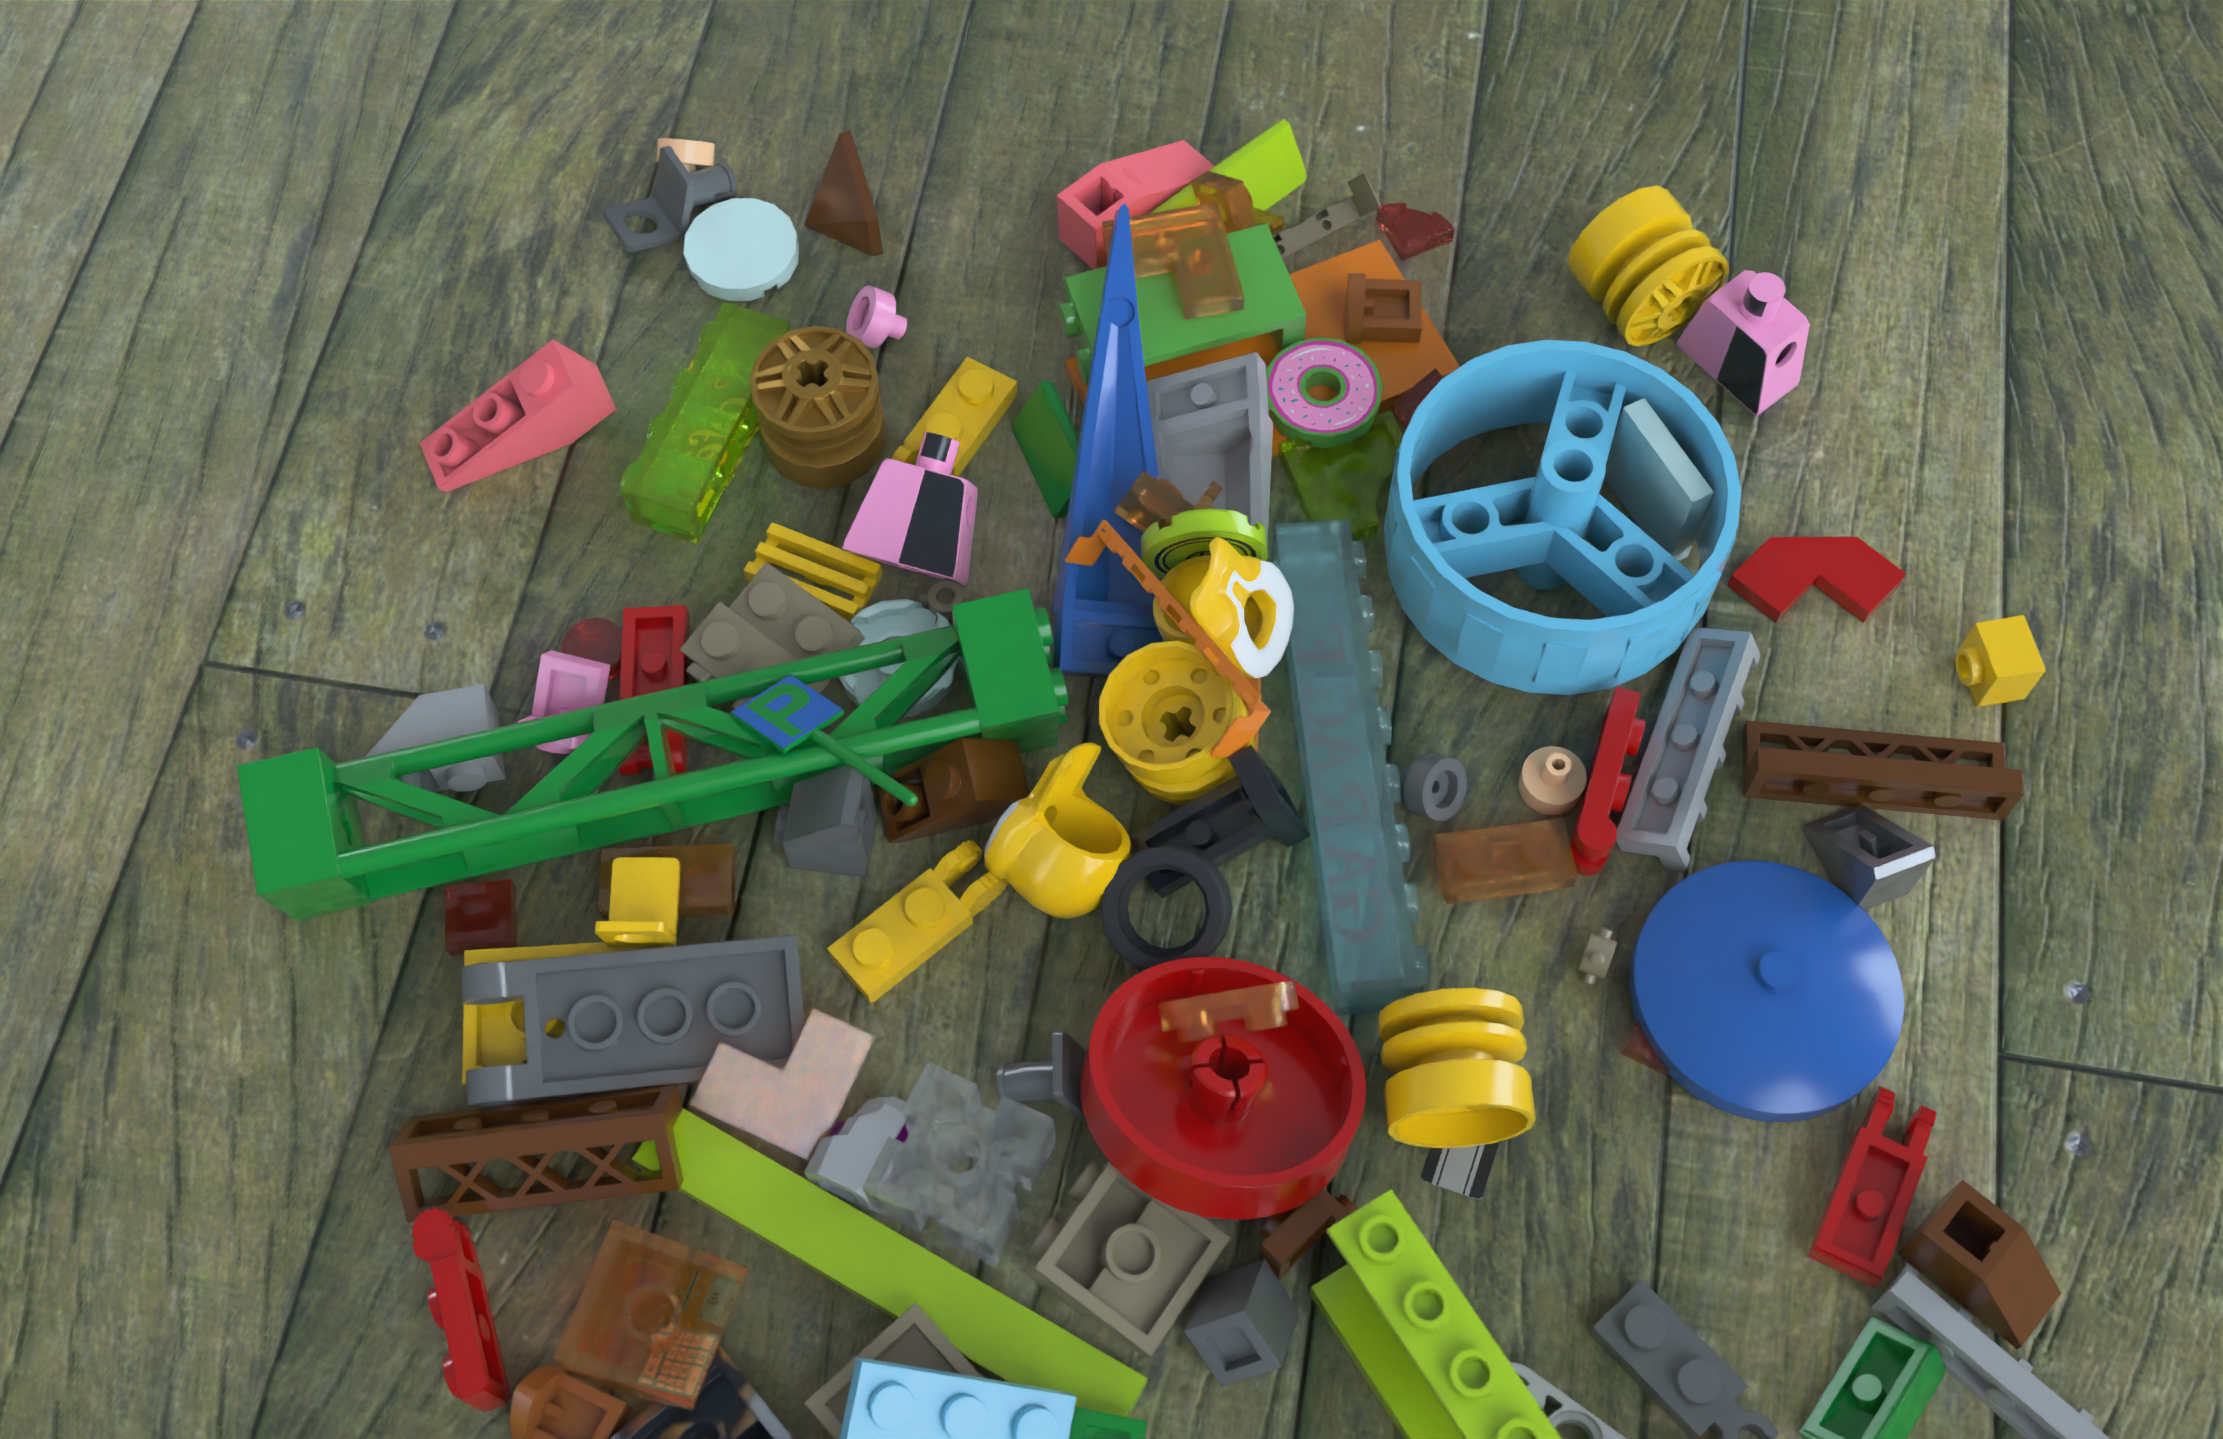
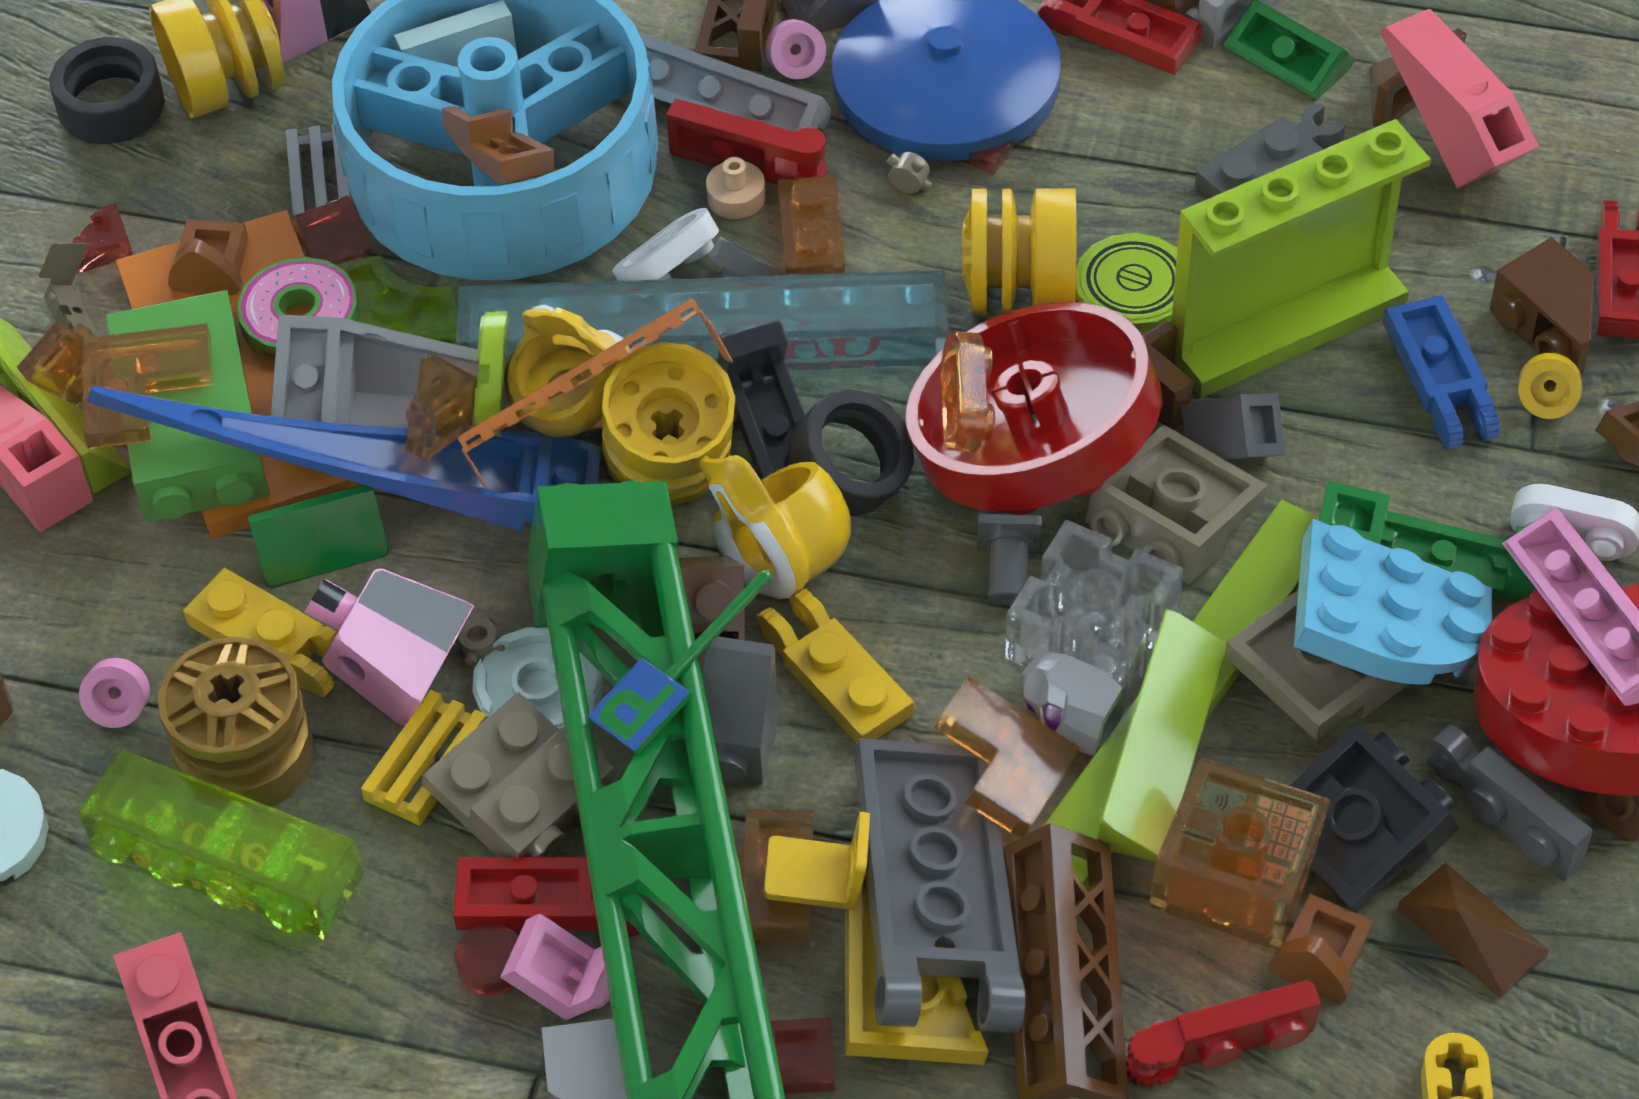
camera: 85 degrees left, 10 degrees down
none -> black tyre [49,36,165,144]
none -> dark orange slope [442,106,554,185]
none -> white plate [612,208,719,297]
none -> bright pink tile [765,19,826,79]
none -> lime tile [1076,233,1178,333]
none -> lime slope [1098,609,1226,865]

